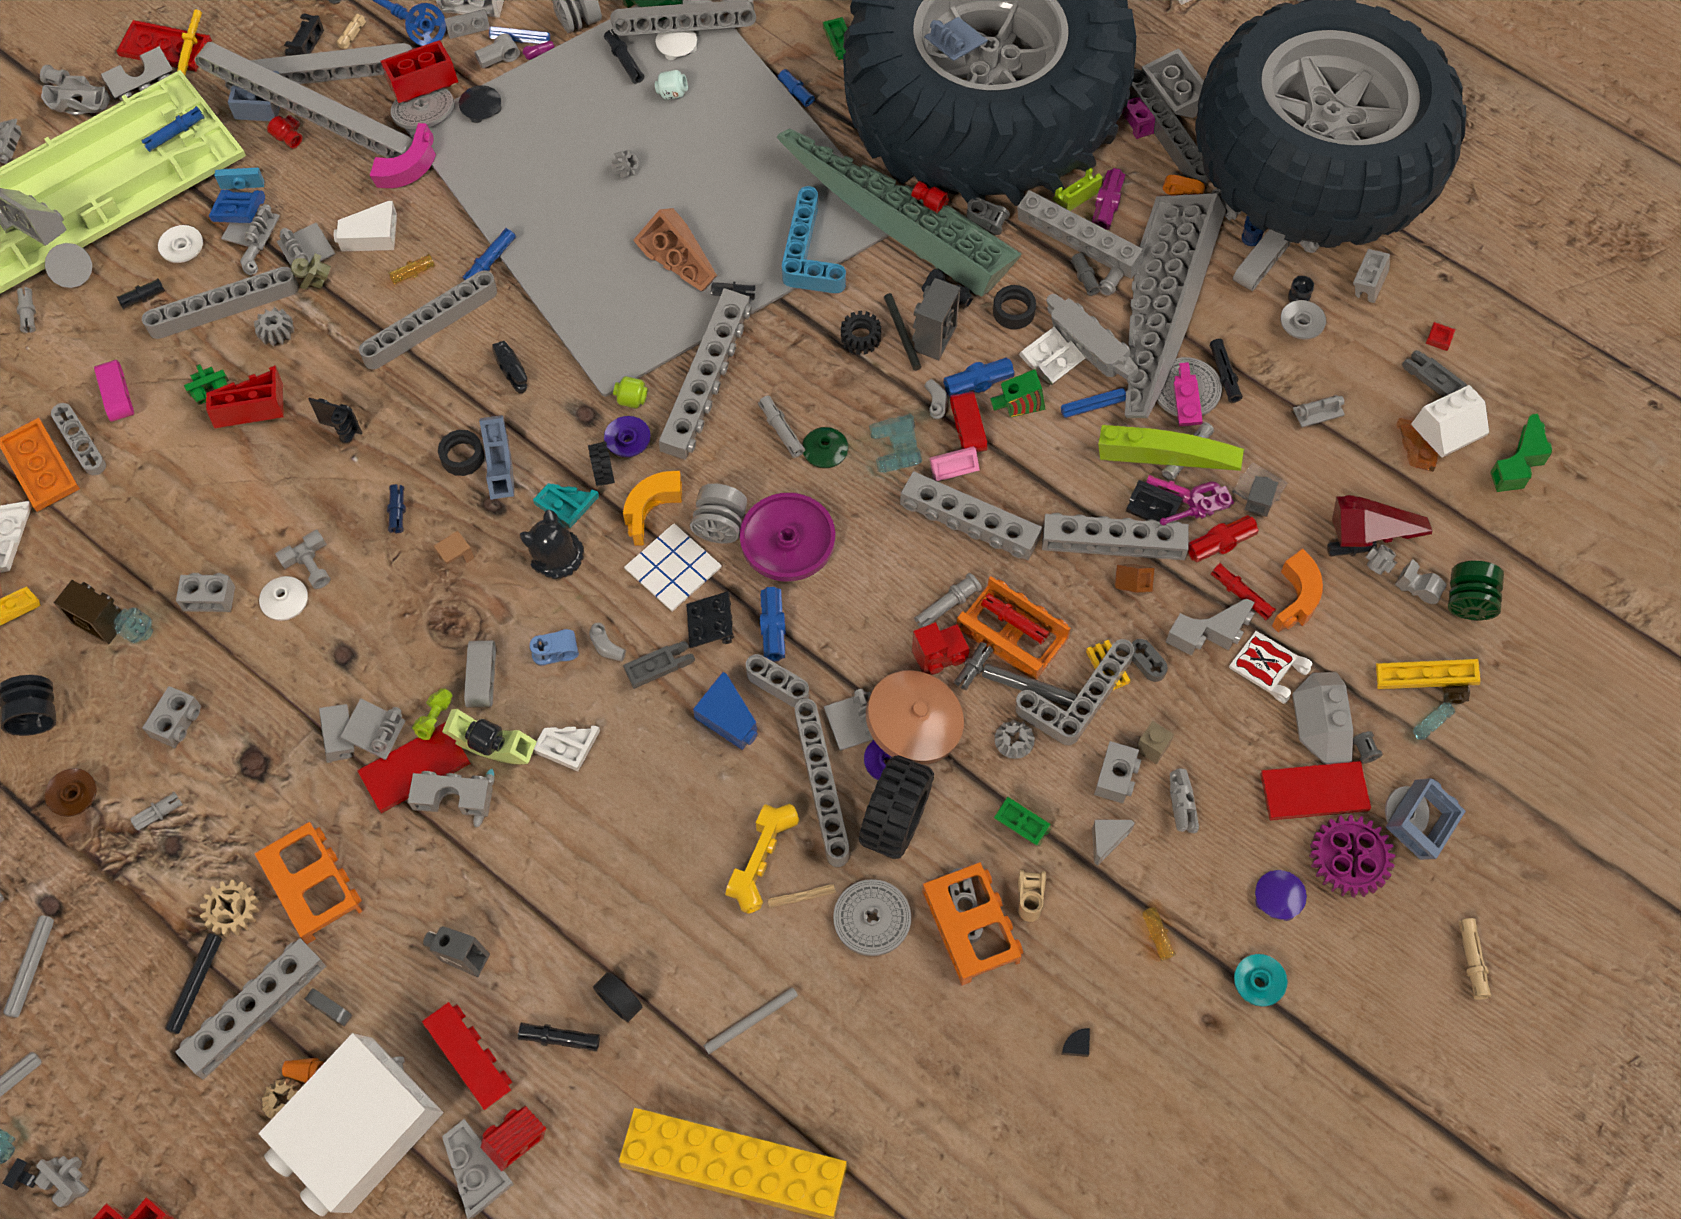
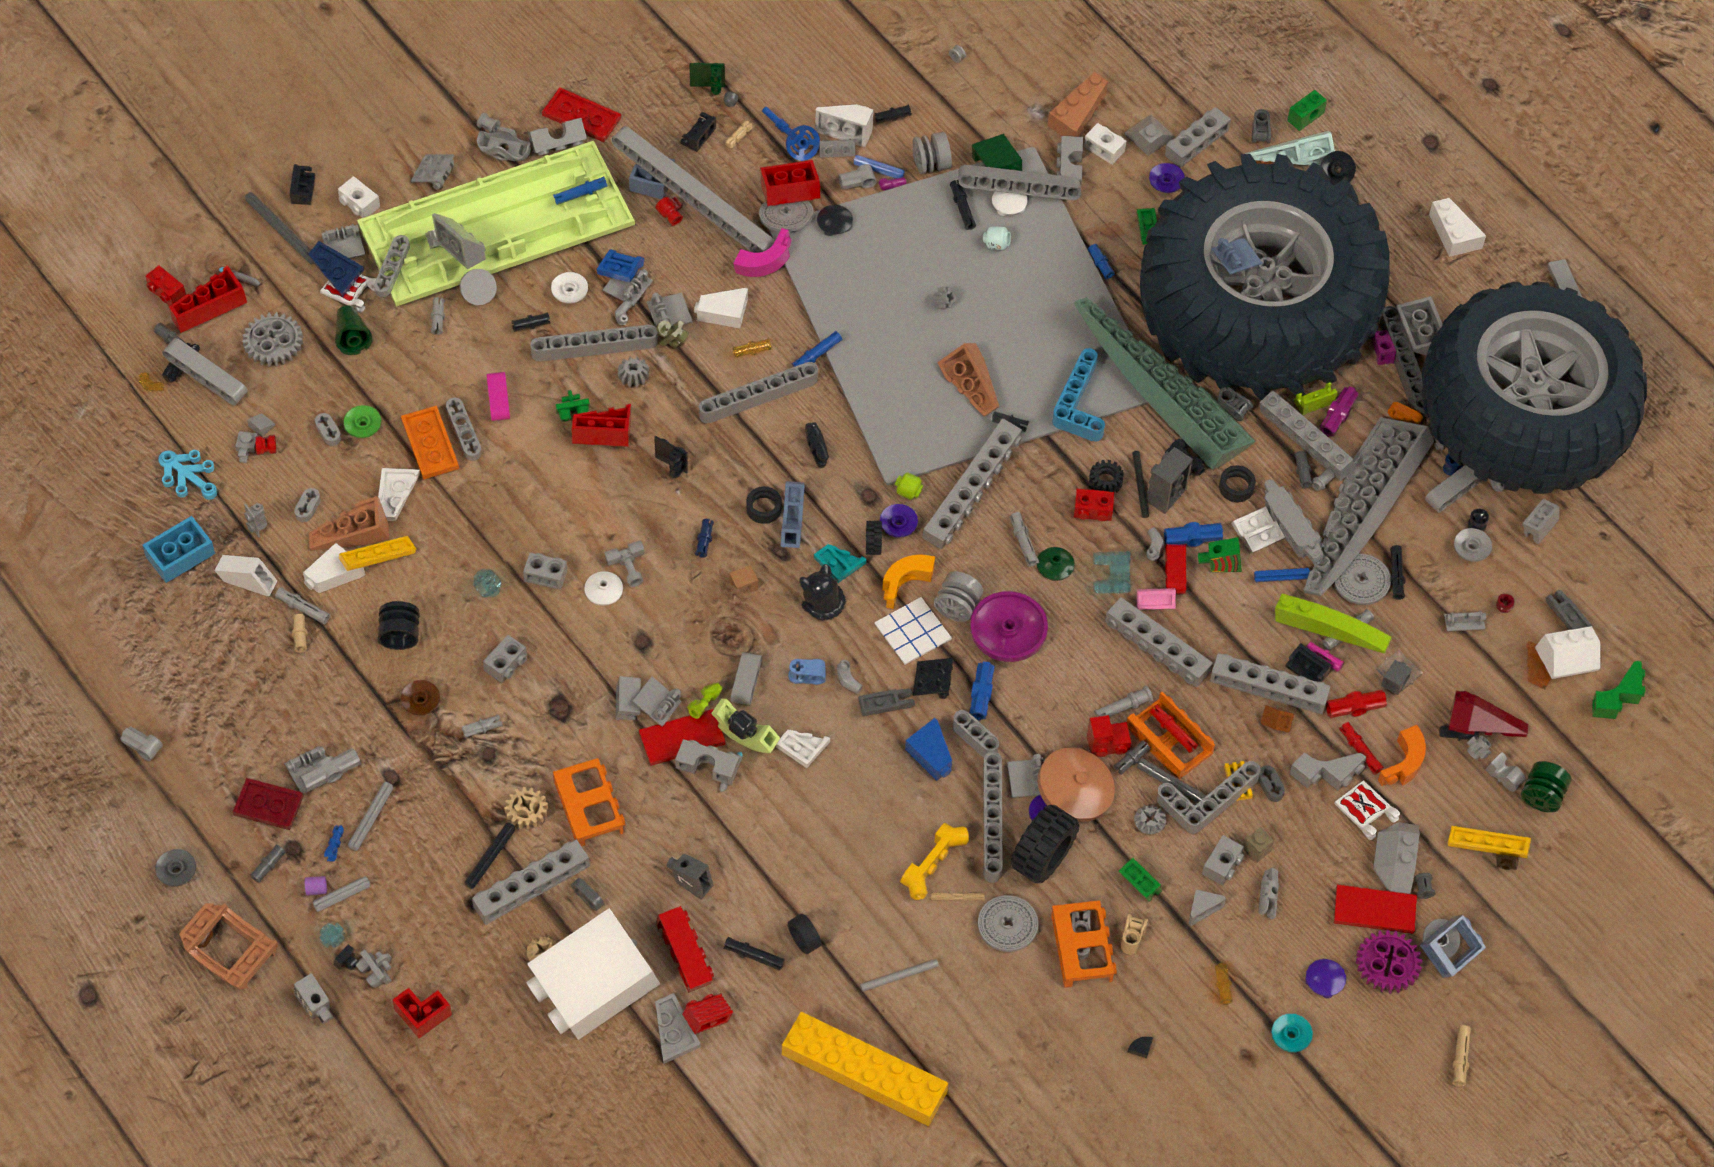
camera: 10 degrees right, 5 degrees down
dark brown brick [53,580,123,644] -> none
yellow sword [177,9,202,75] -> none
dark azure plate [215,167,264,189] -> none
light grey beam [225,43,412,91] -> none
orange cone [282,1058,324,1083] -> none
red piece [911,181,949,213] -> none
magenta piece [1160,481,1234,526] -> none
dark pink hinge [1173,362,1203,427] -> none
clear light blue axle [1413,703,1455,740] -> none
red tile [1425,322,1456,351] -> none
none -> red brick [1074,488,1114,521]
none -> dark red bush [1496,594,1515,613]

